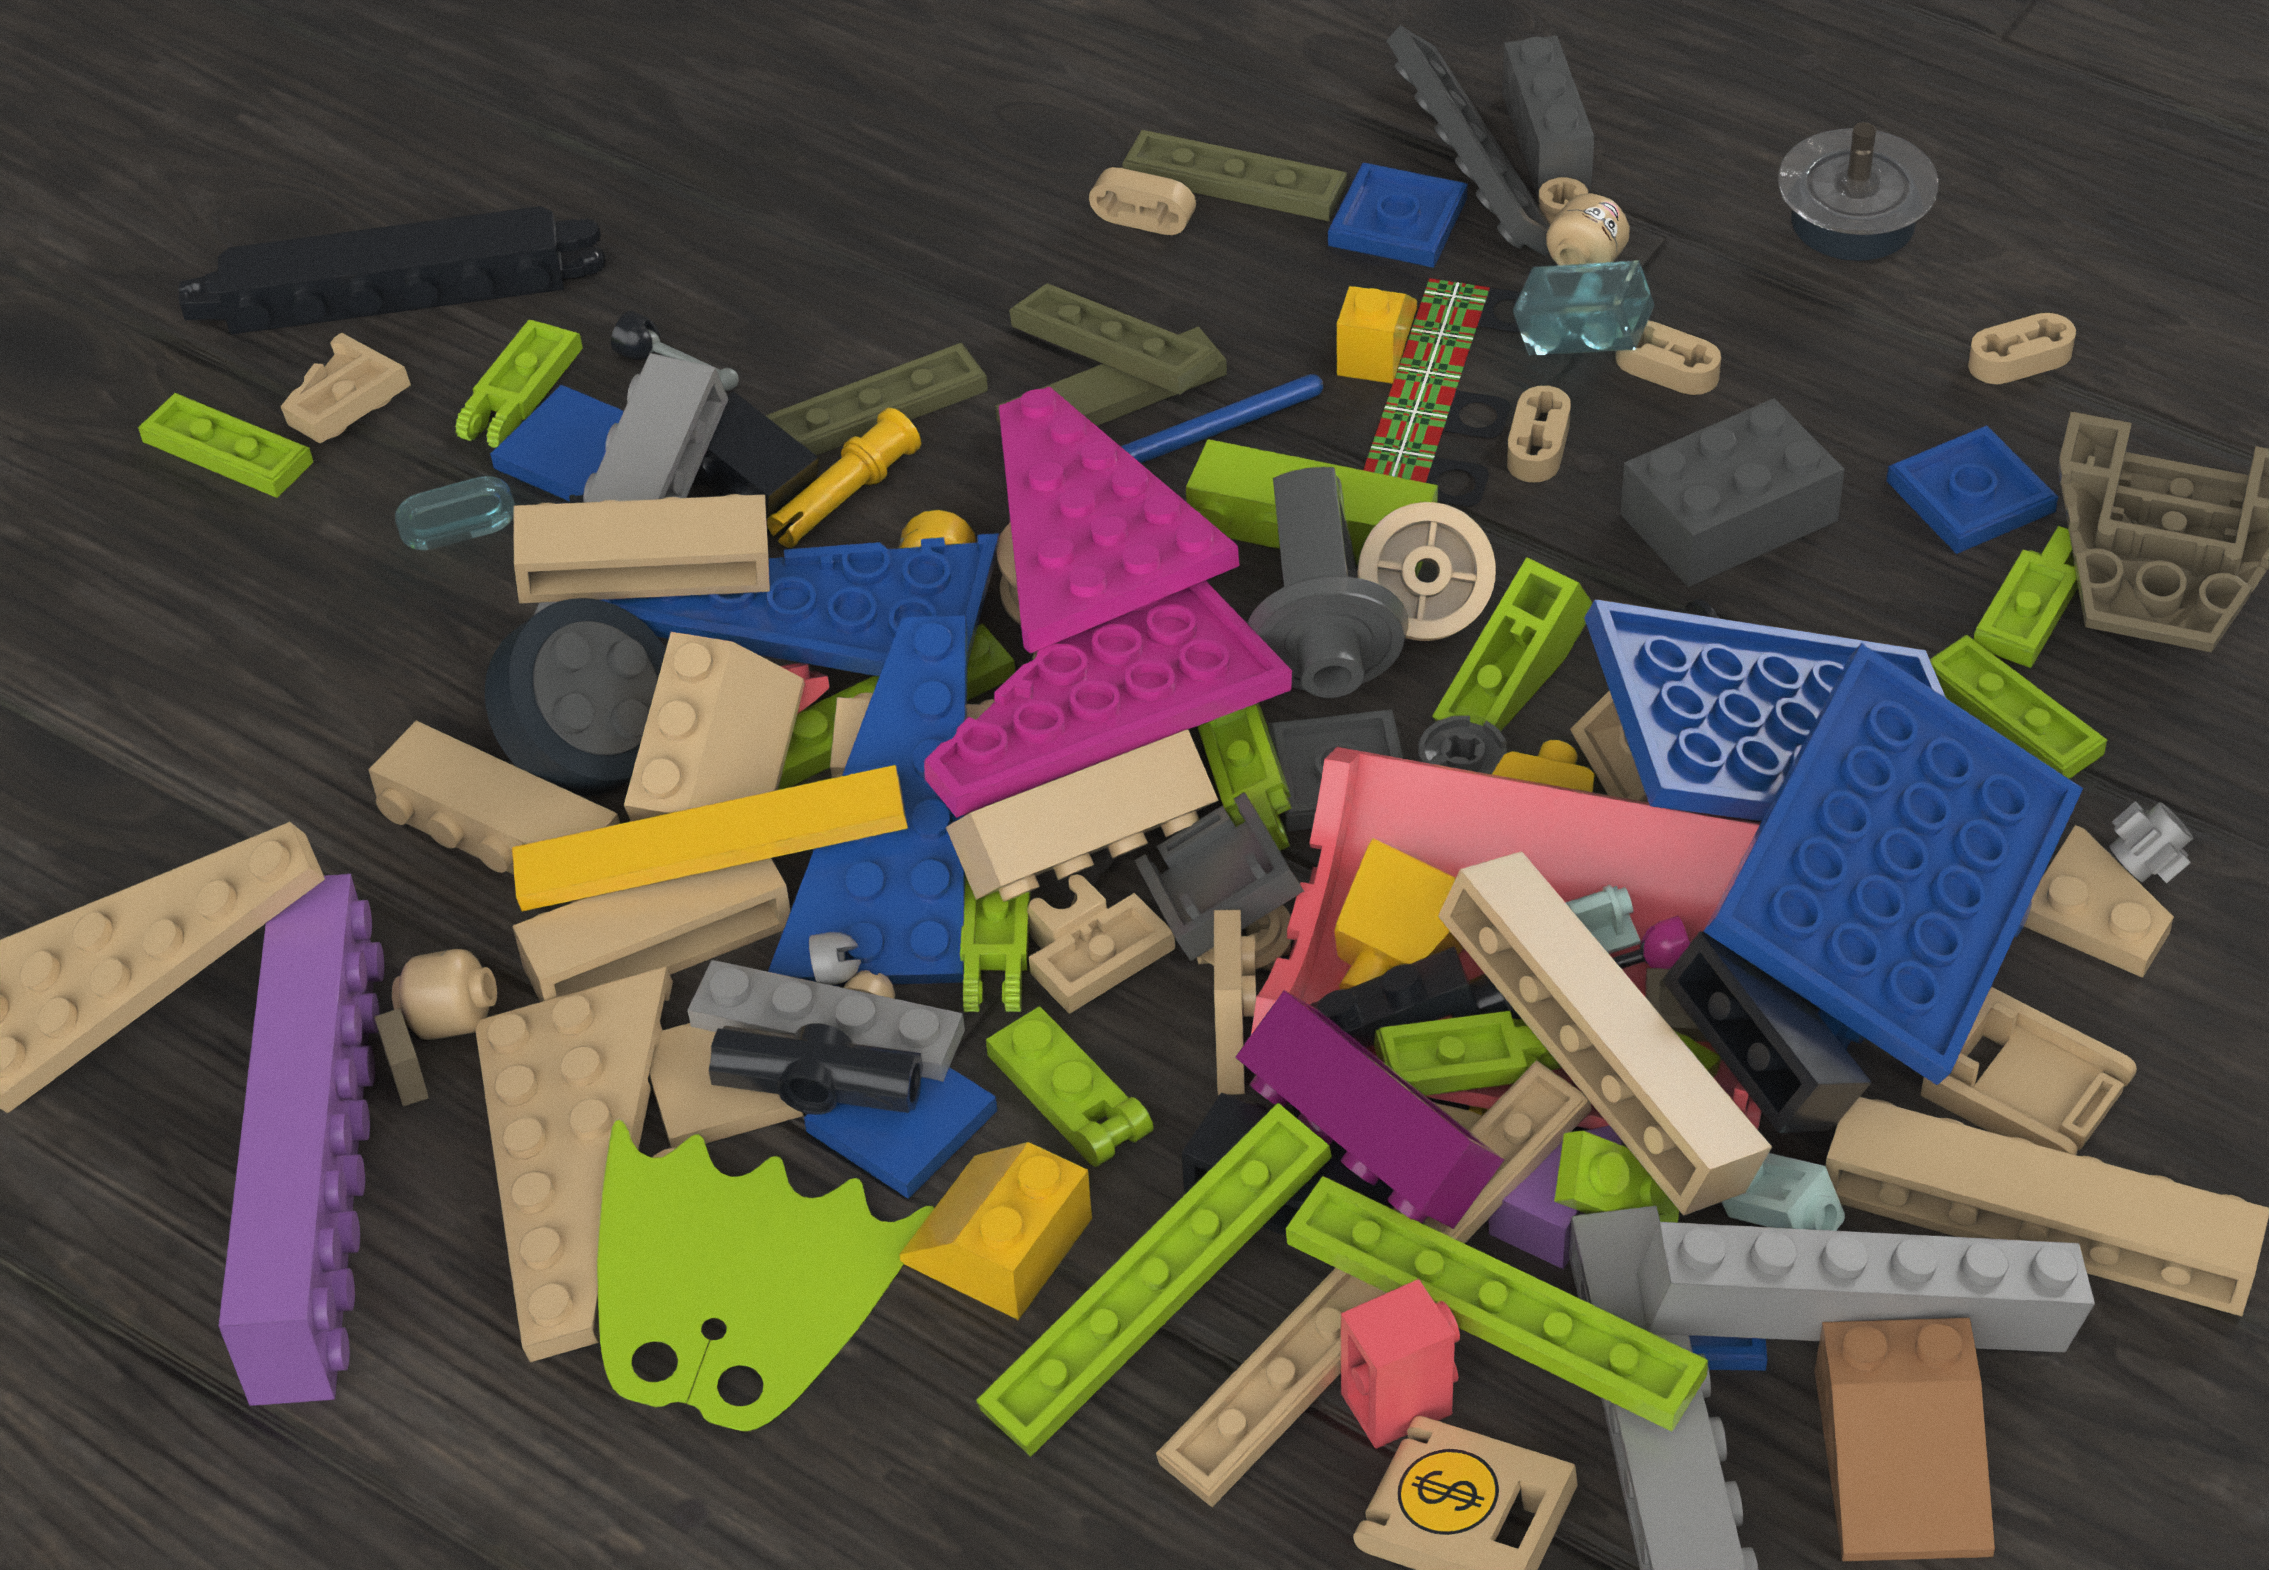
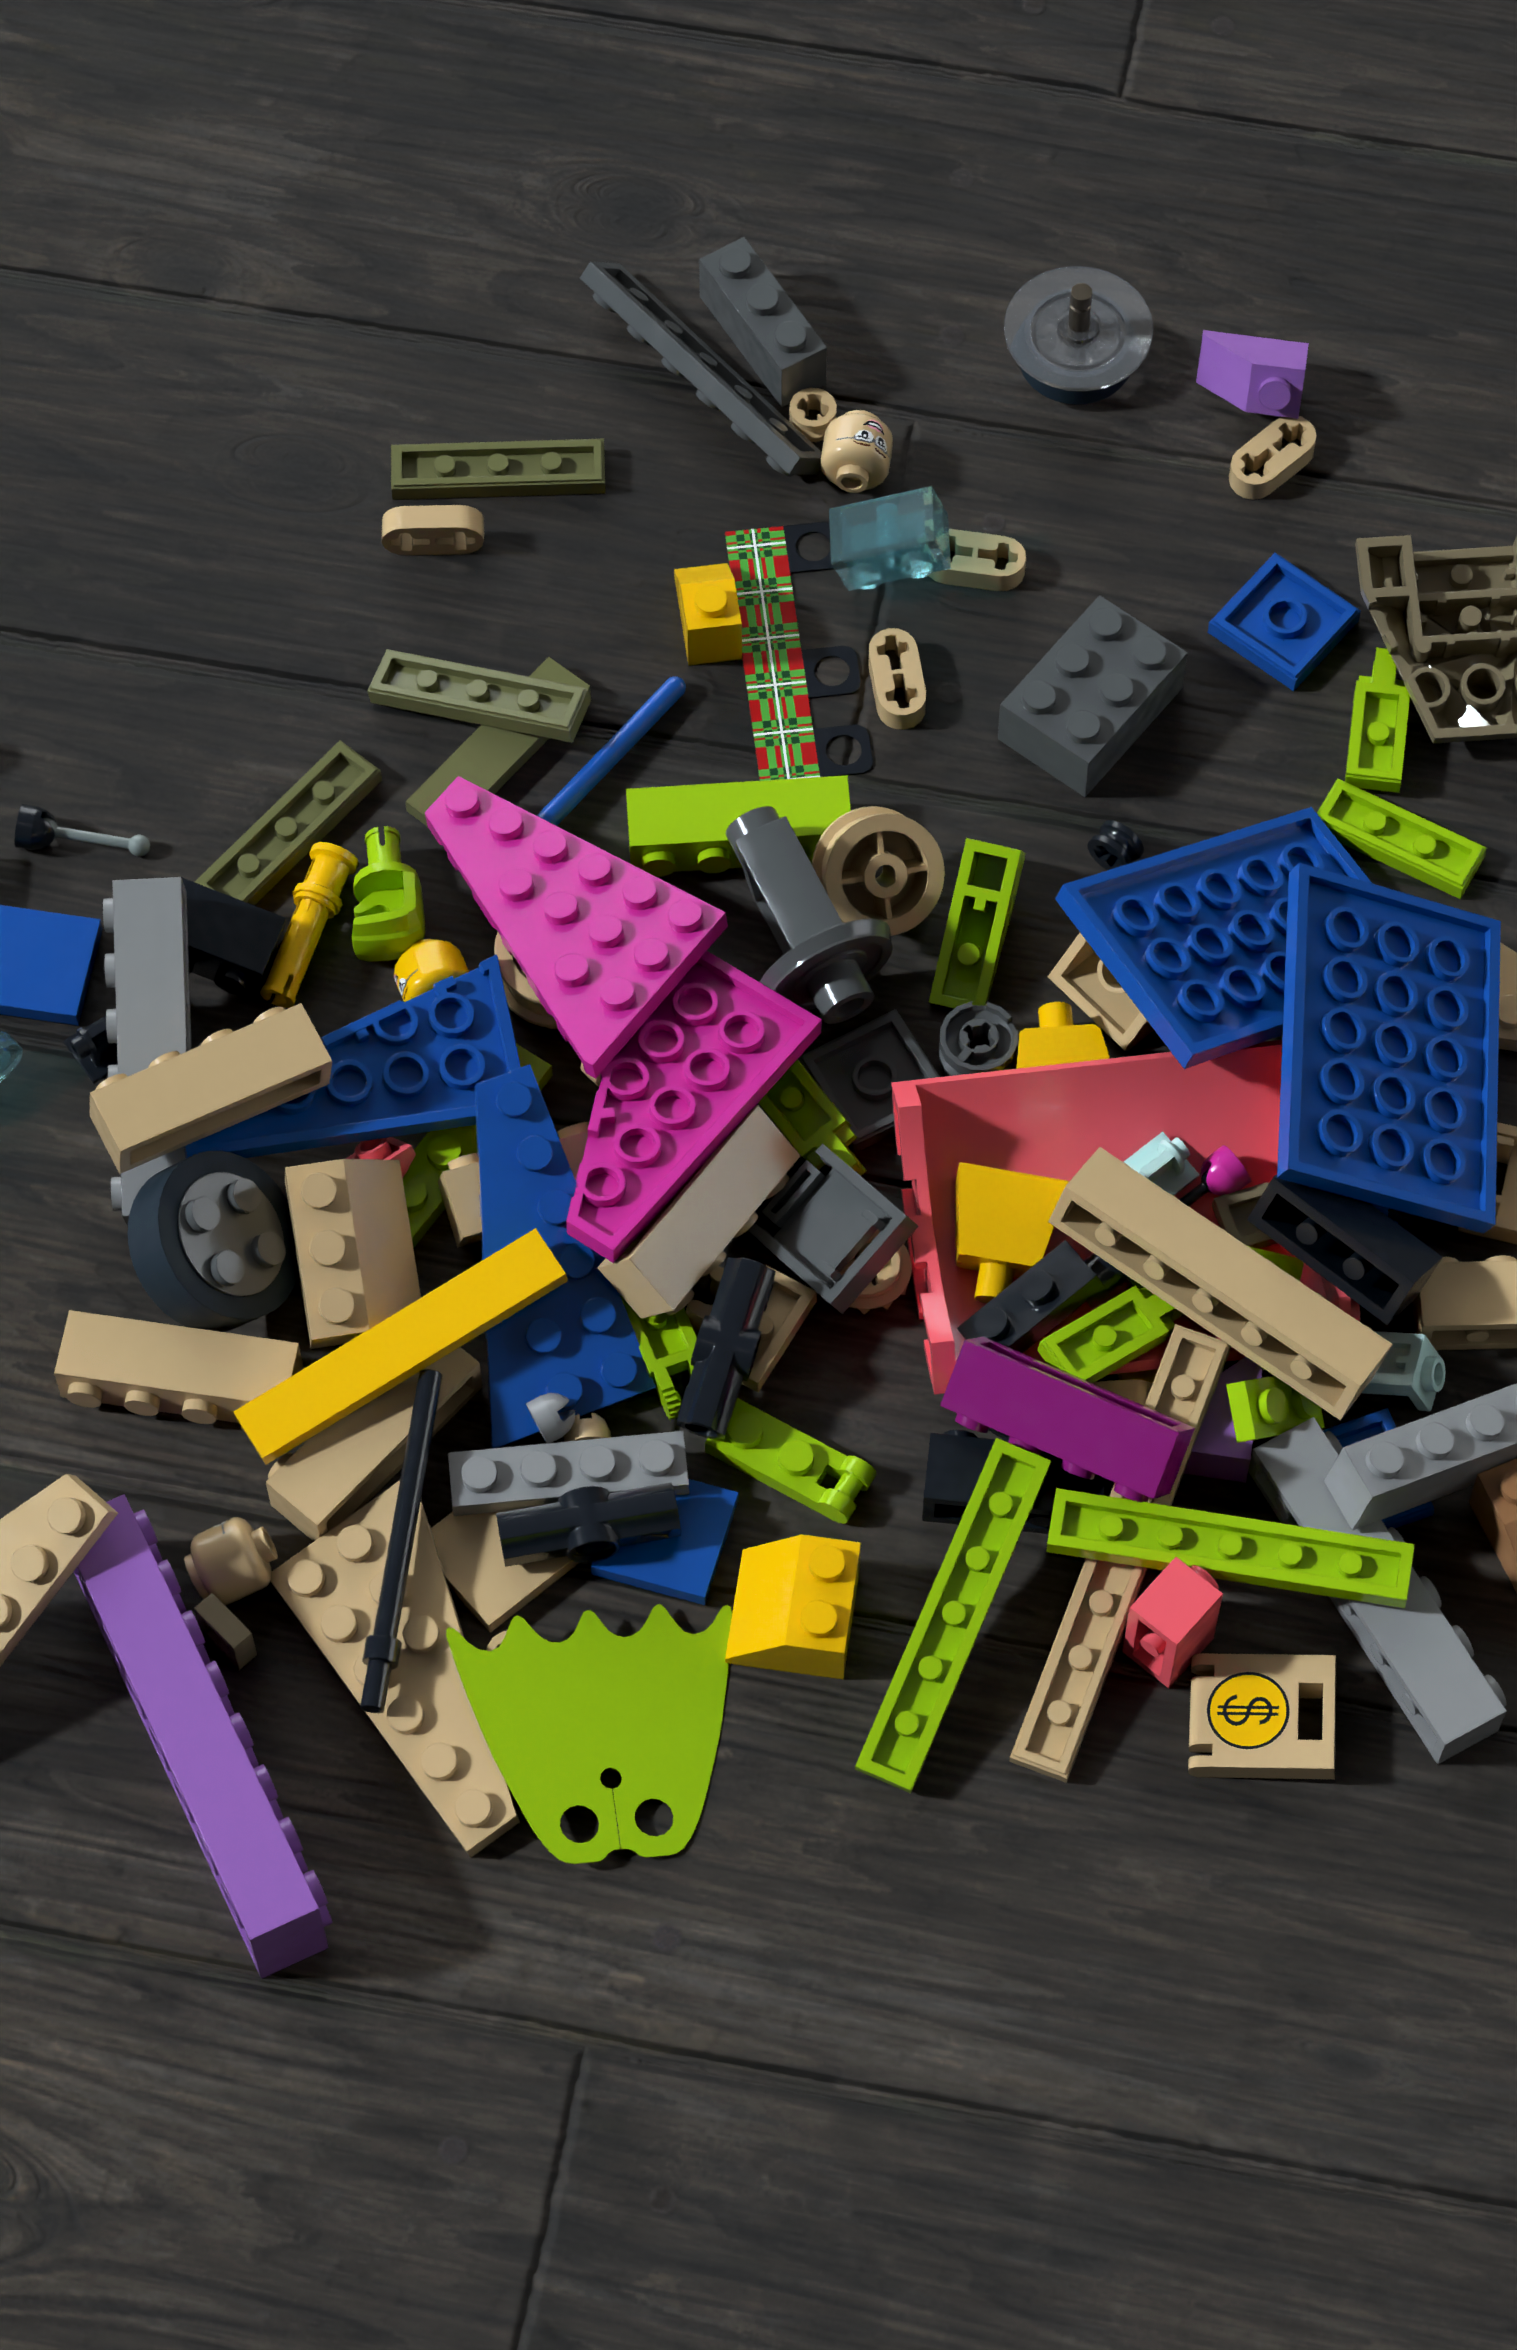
camera: 25 degrees left, 15 degrees up
tan wing [1214,910,1256,1095] -> none
blue tile [1328,163,1468,268] -> none
none -> lime piece [352,826,426,961]
none -> black bar [360,1369,443,1714]
none -> black piece [677,1257,776,1440]
none -> medium lavender slope [1196,330,1309,419]

